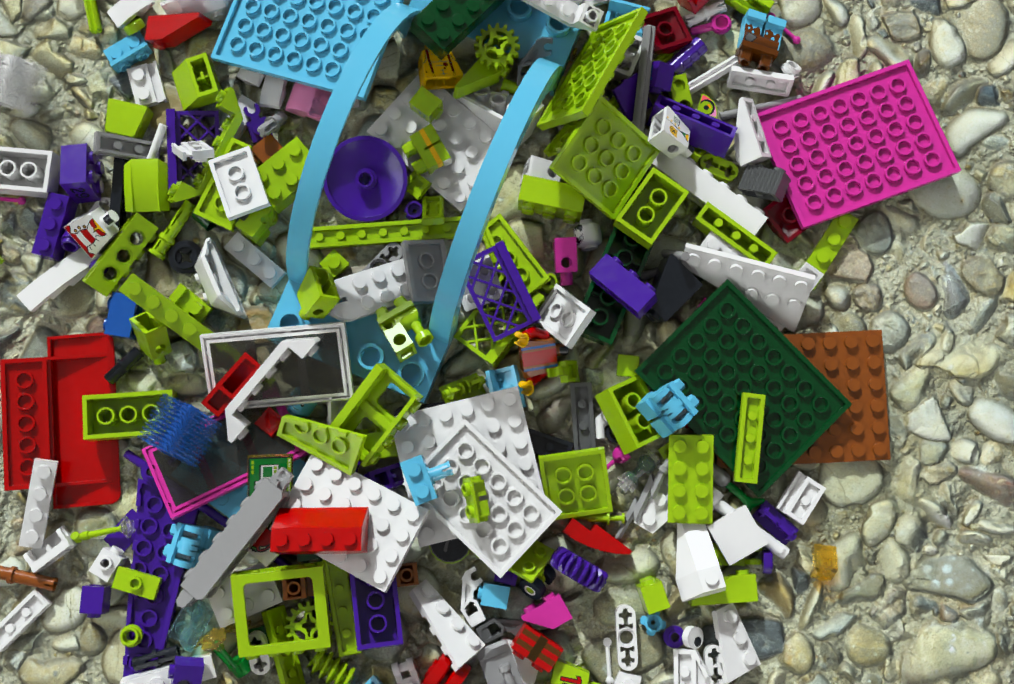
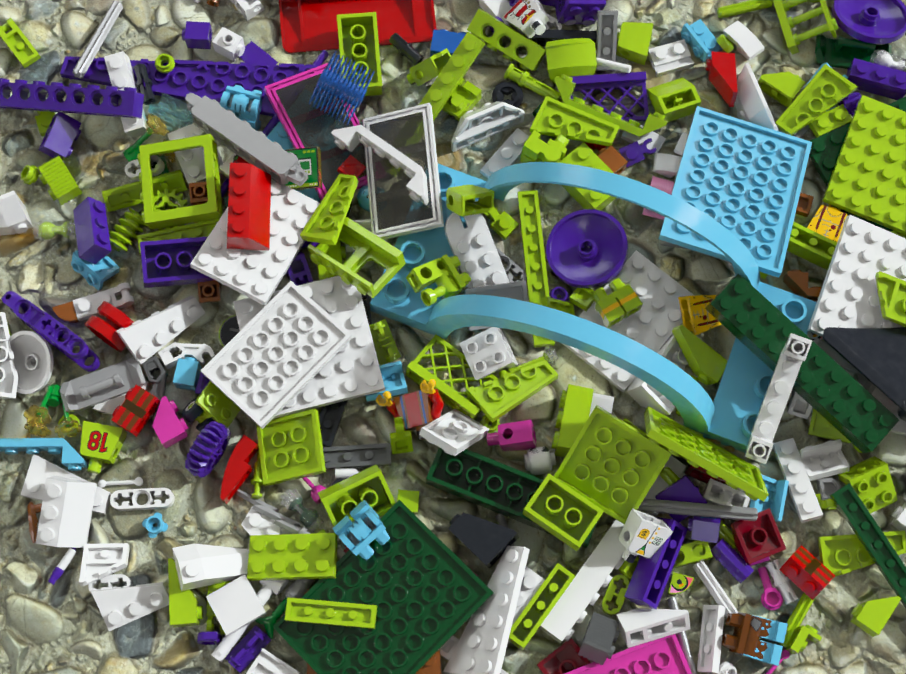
camera: 85 degrees right, 10 degrees down
lime piece [70,516,135,543] -> none
lime plate [111,566,163,600] -> none
white plate [171,140,215,162] -> none
red slope [201,352,261,417] -> none
white plate [208,146,271,221] -> none
light grey axle [257,111,287,137] -> none
medium azure brick [400,455,454,506] -> none
lime brick [409,86,443,124] -> none
lime hinge [461,475,490,523] -> none
dark purple fence [466,240,541,343] -> none
lime gear [474,23,520,71] -> none
dark grey piece [517,36,553,86] -> none
dark purple brick [589,253,658,320] -> none
lime brick [635,576,671,615] -> none
light grey bar [661,249,690,261] -> none
dark purple plate [663,625,684,648] -> none
white tile [682,625,704,649] -> none

